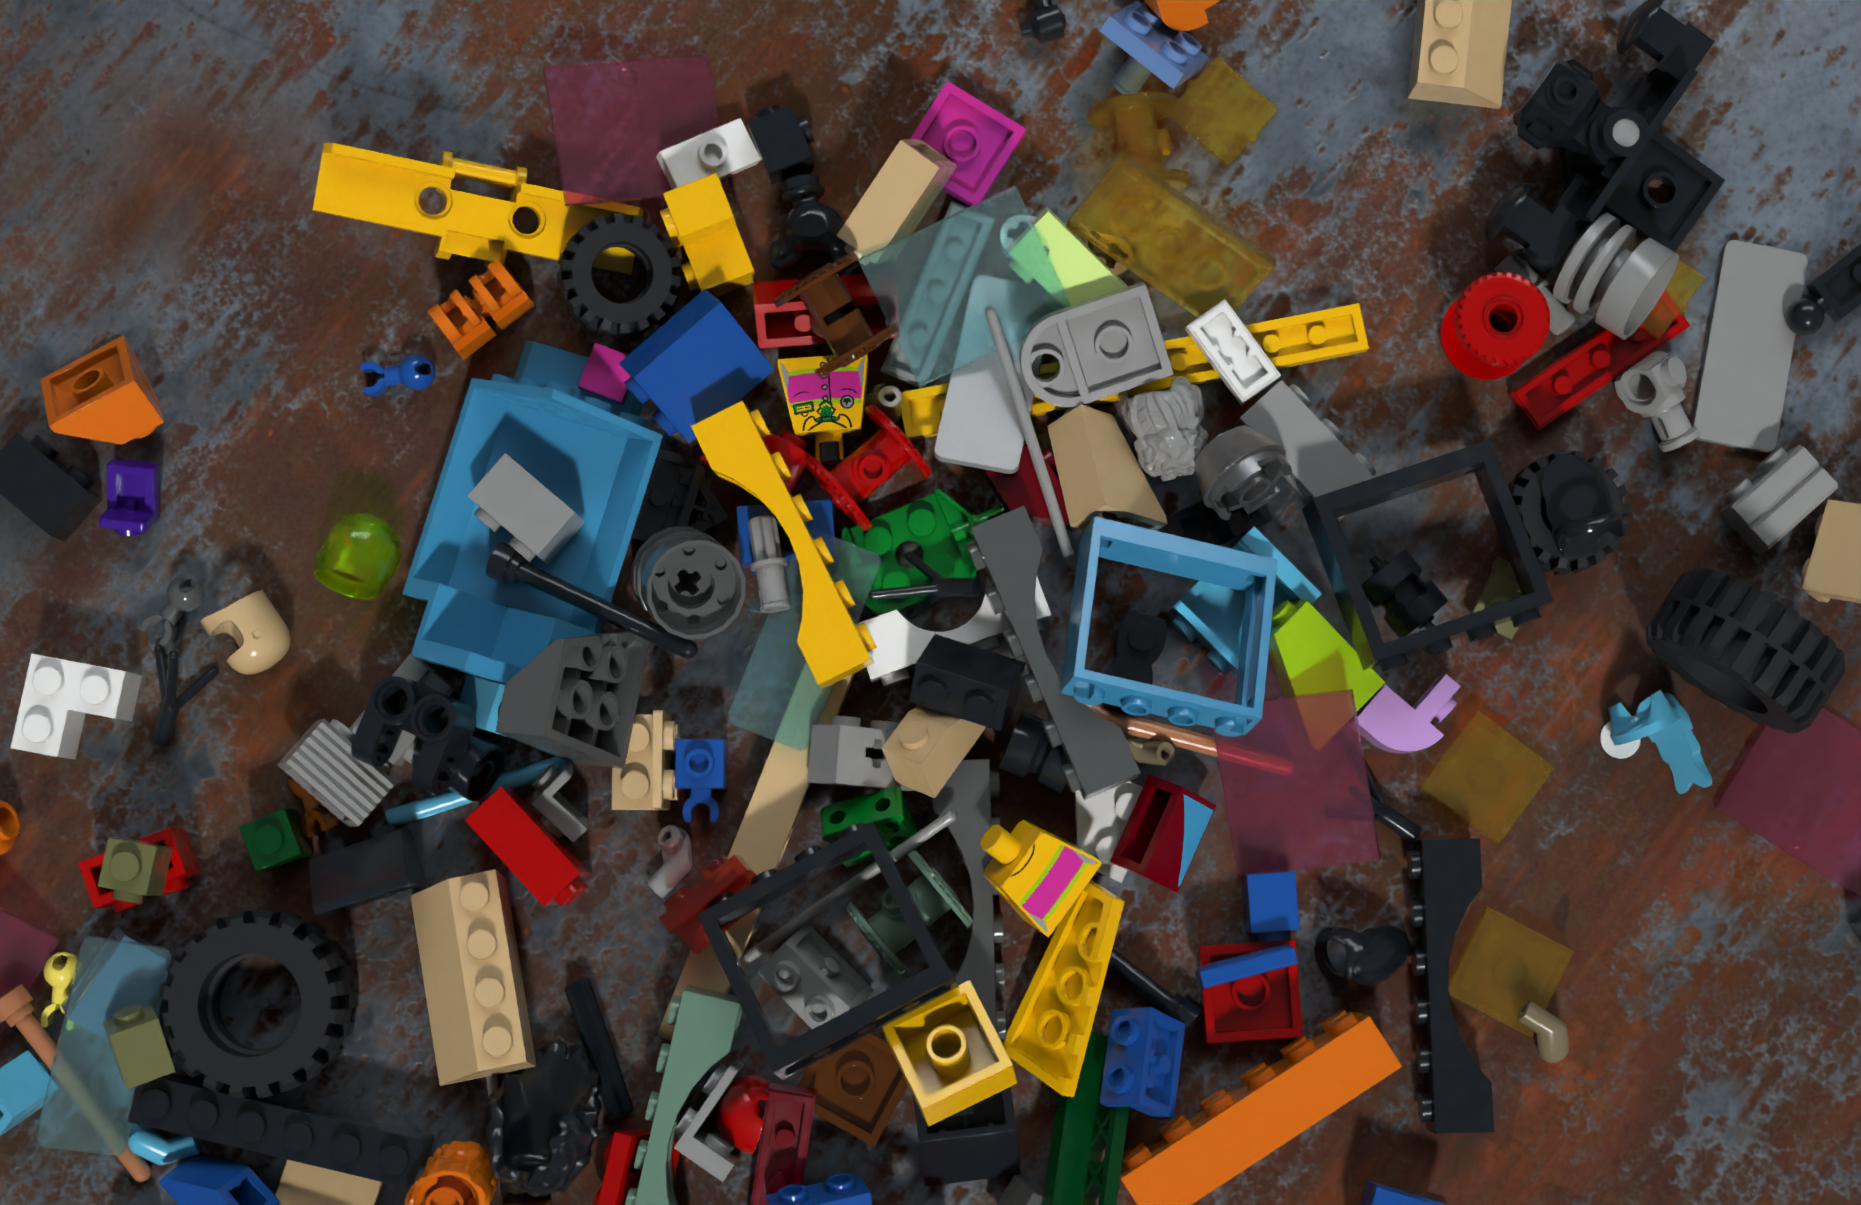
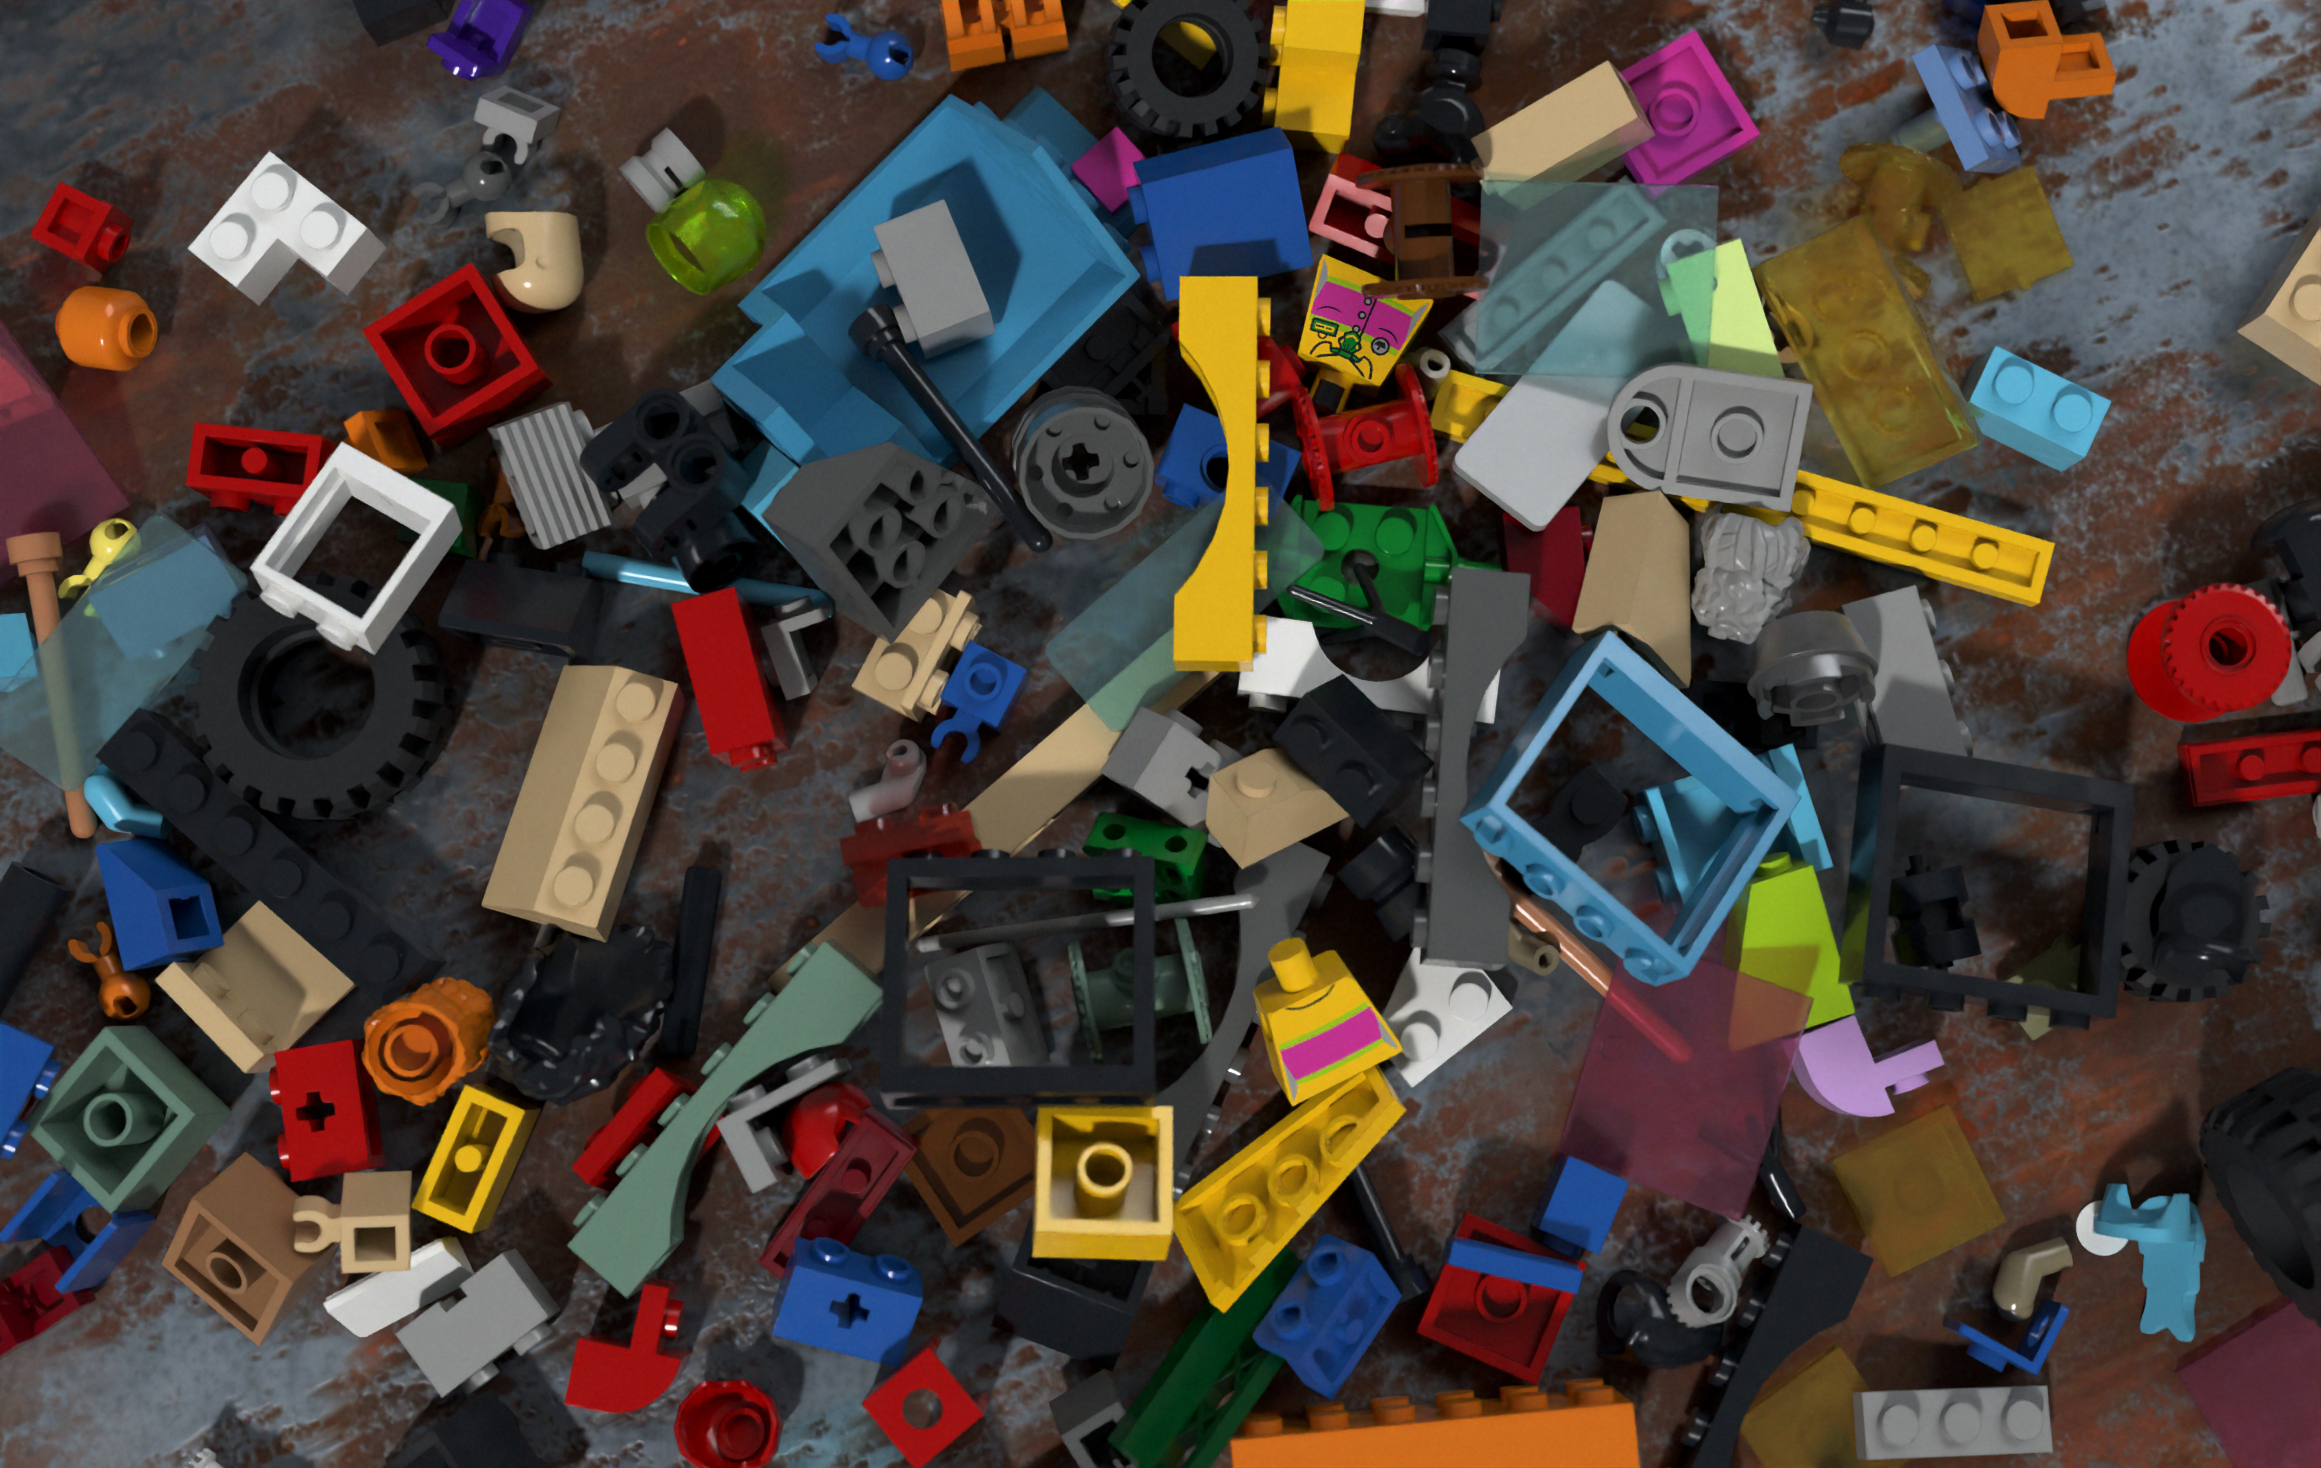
camera: 25 degrees right, 0 degrees up
olive brick [98,837,173,904] -> none
olive brick [102,1005,175,1090] -> none
black plant [151,645,219,747] -> none
light grey axle [748,515,791,613] -> none
light grey axle [985,306,1074,561] -> none
dark red brick [1110,774,1217,893] -> none
white plate [1185,299,1281,405] -> none
none -> white window [250,442,463,655]
none -> orange tile [343,409,428,477]
none -> red brick [362,262,554,451]
none -> light grey tile [473,85,561,165]
none -> light grey wheel [618,128,708,216]
none -> light grey connector [1667,1209,1770,1328]
none -> light grey plate [1852,1385,2053,1460]
none -> blue bracket [1942,1298,2070,1375]
none -> medium azure brick [1948,345,2112,472]
none -> dark tan arm [1992,1236,2073,1322]

